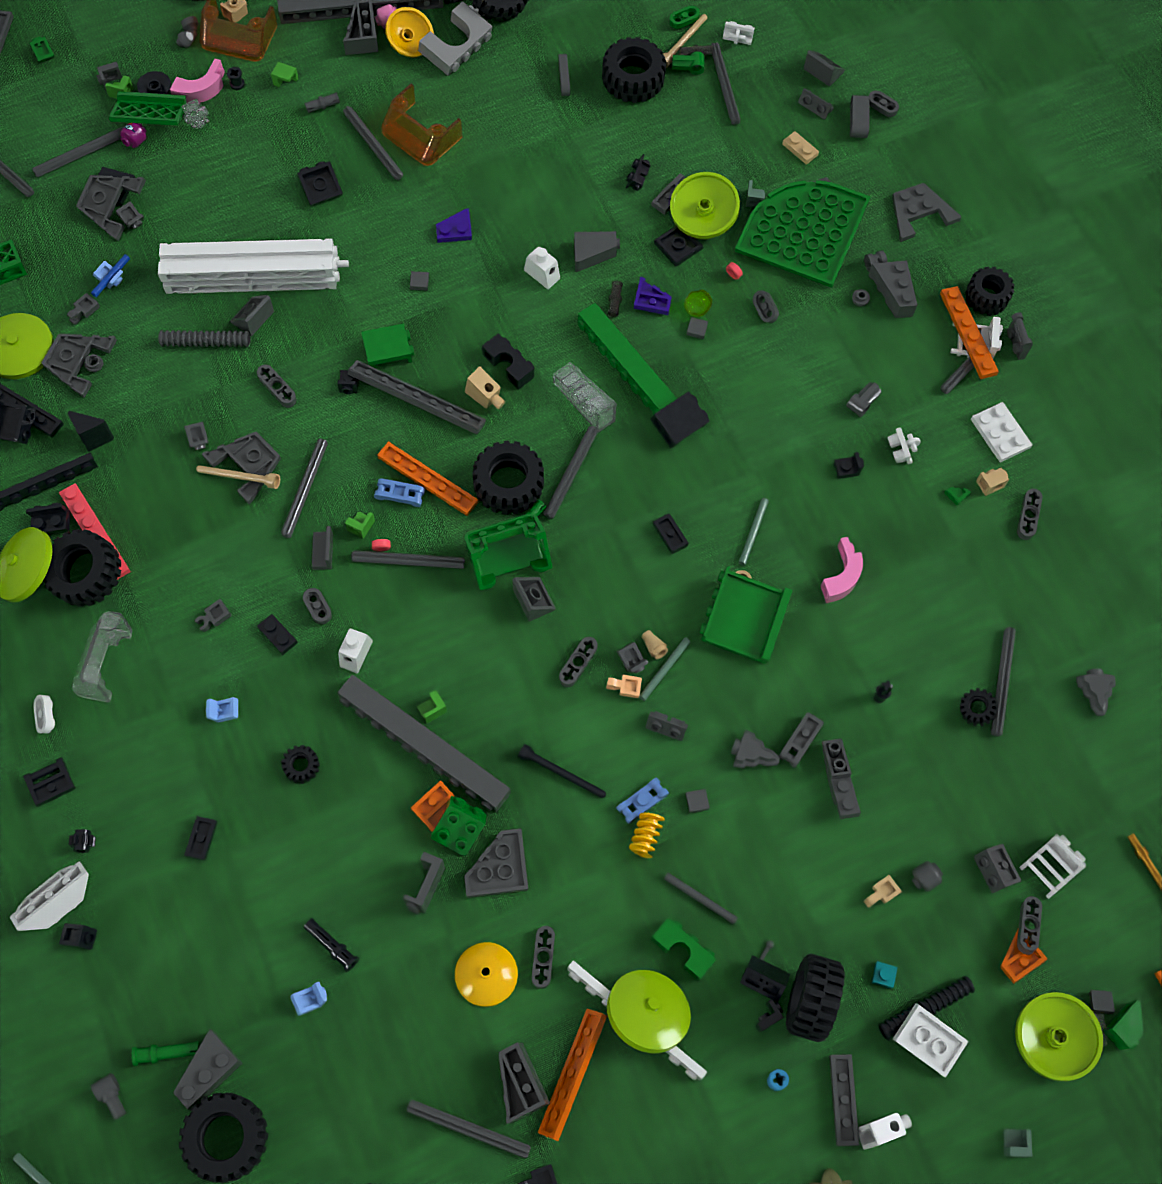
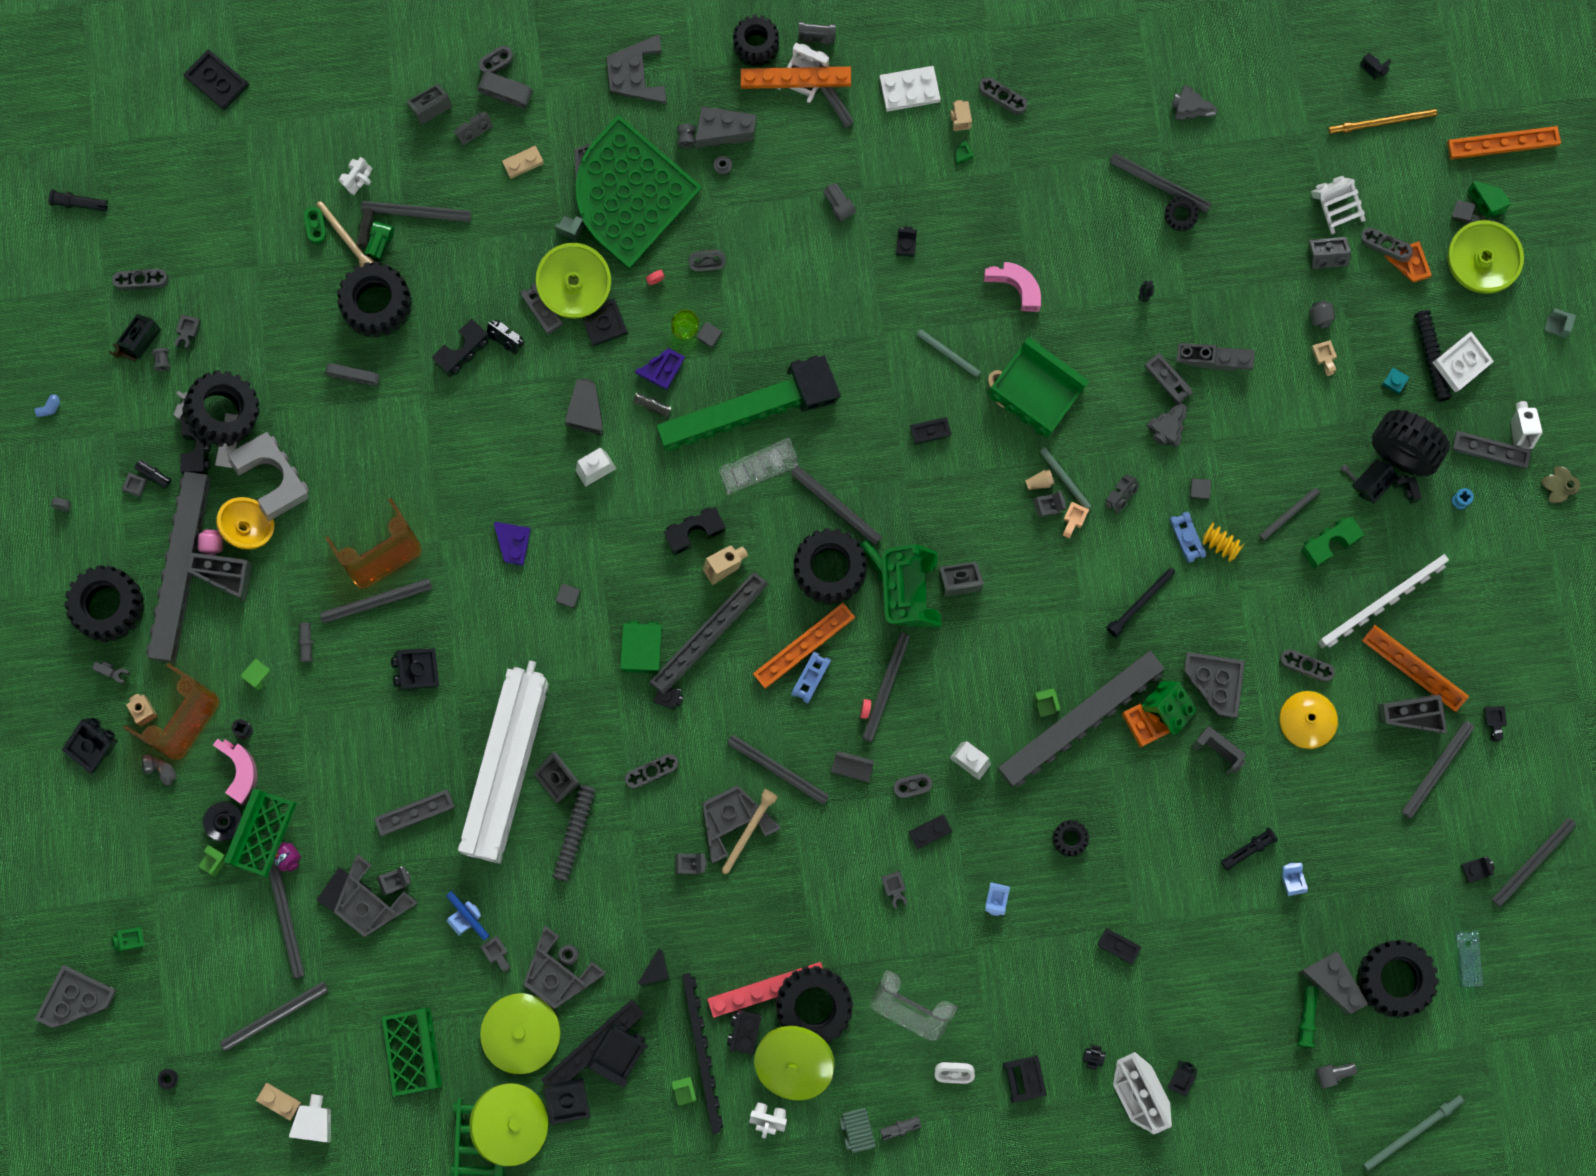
camera: 70 degrees left, 10 degrees up
dark grey bracket [96,62,122,90] -> none
clear brick [181,99,210,129] -> none
bright green panel [345,512,375,539] -> none
dark grey beam [559,637,598,687] -> none
lime dish [607,970,691,1053] -> none
white hips [888,427,921,464] -> none
none -> dark grey plate [374,789,455,837]
none -> black arch [432,319,490,378]

